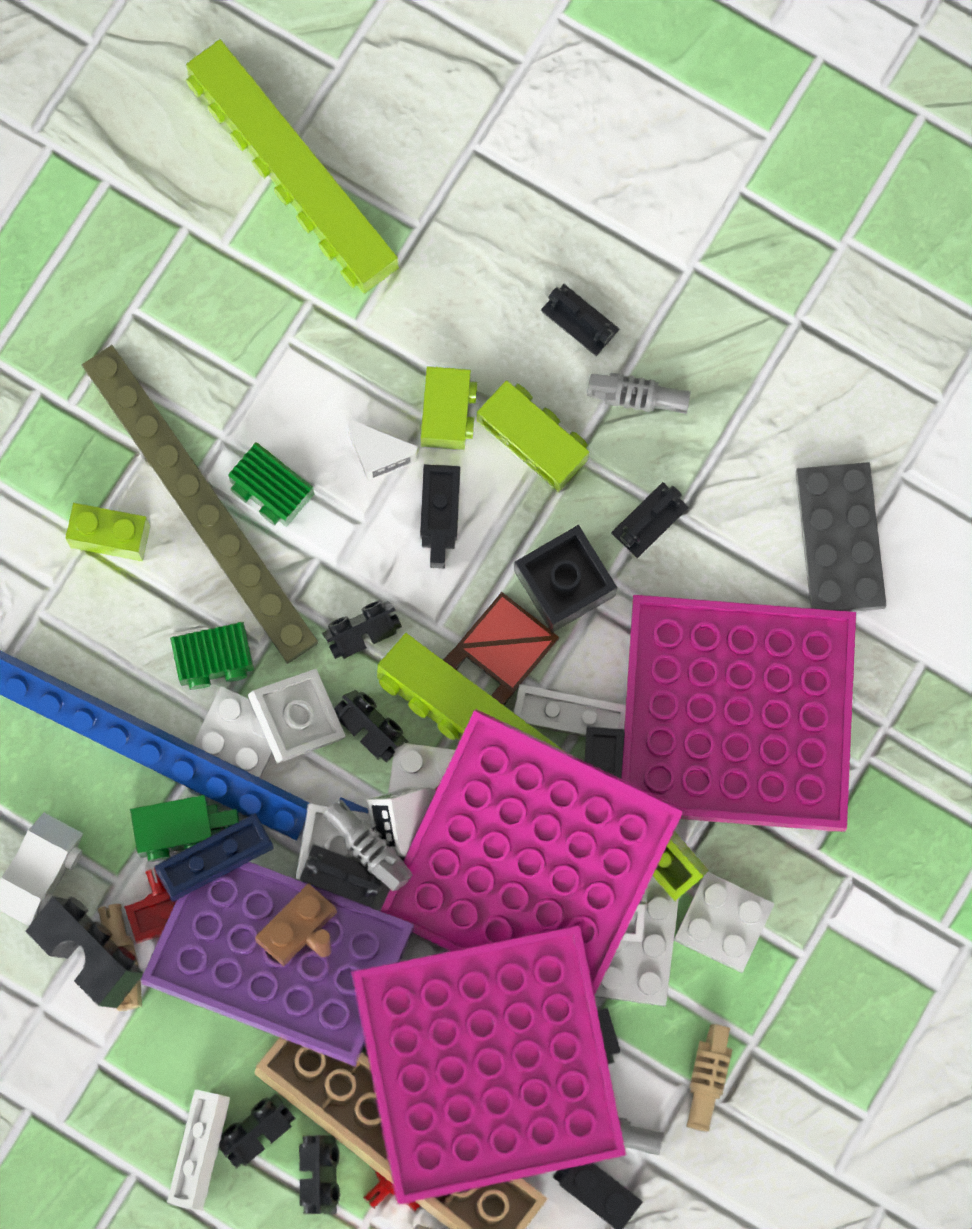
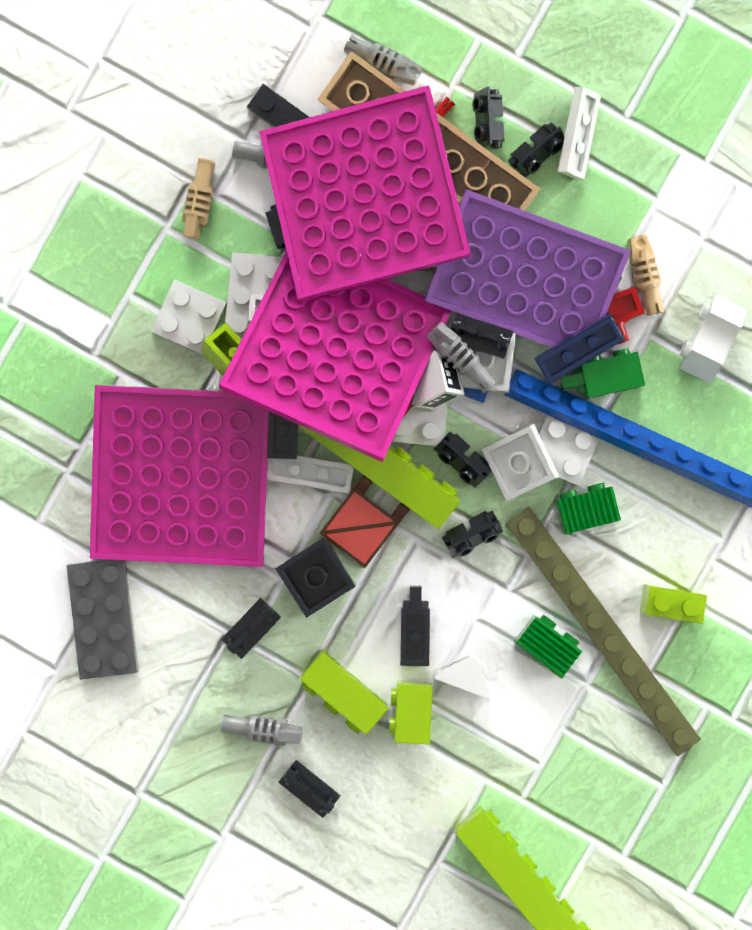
camera: 175 degrees left, 10 degrees up
black arch [25,896,144,1009] -> none
medium nougat plate [255,883,337,967] -> none

